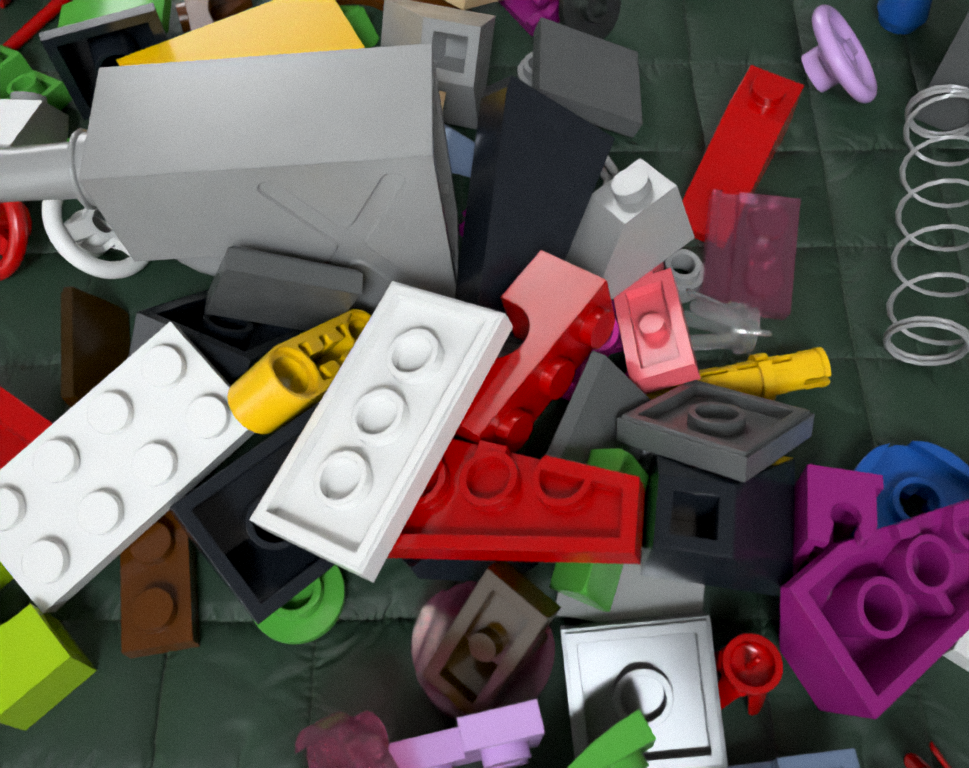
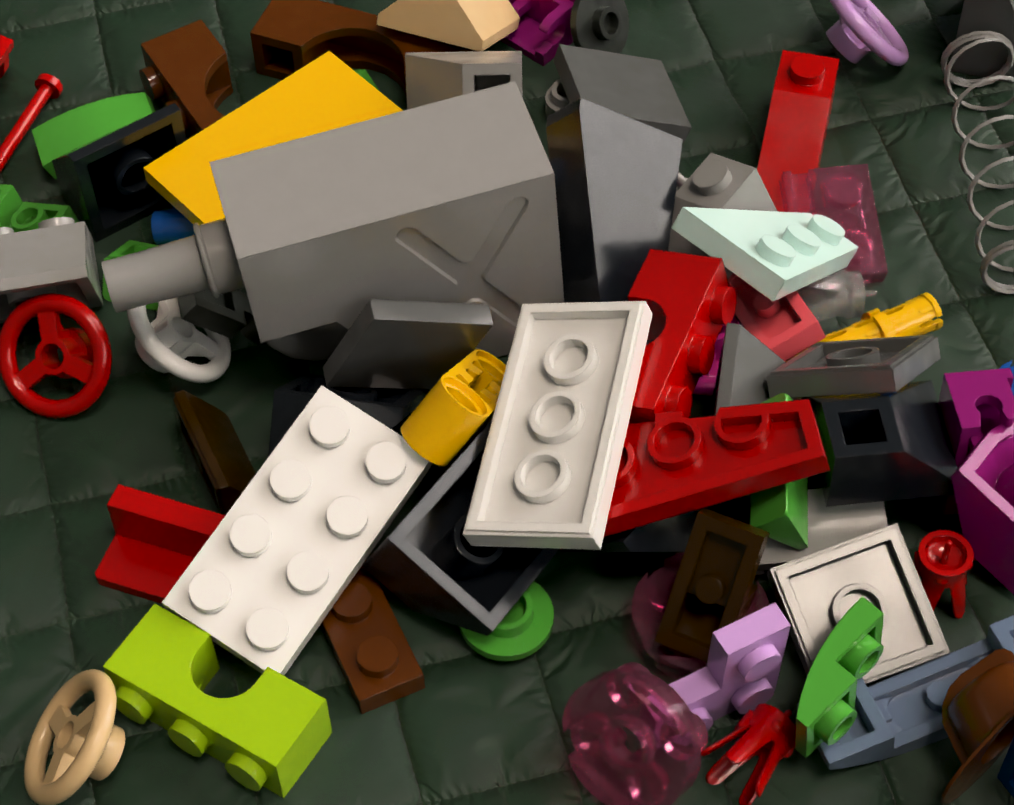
camera: 15 degrees left, 10 degrees down
none -> light aqua wing [671,207,859,301]

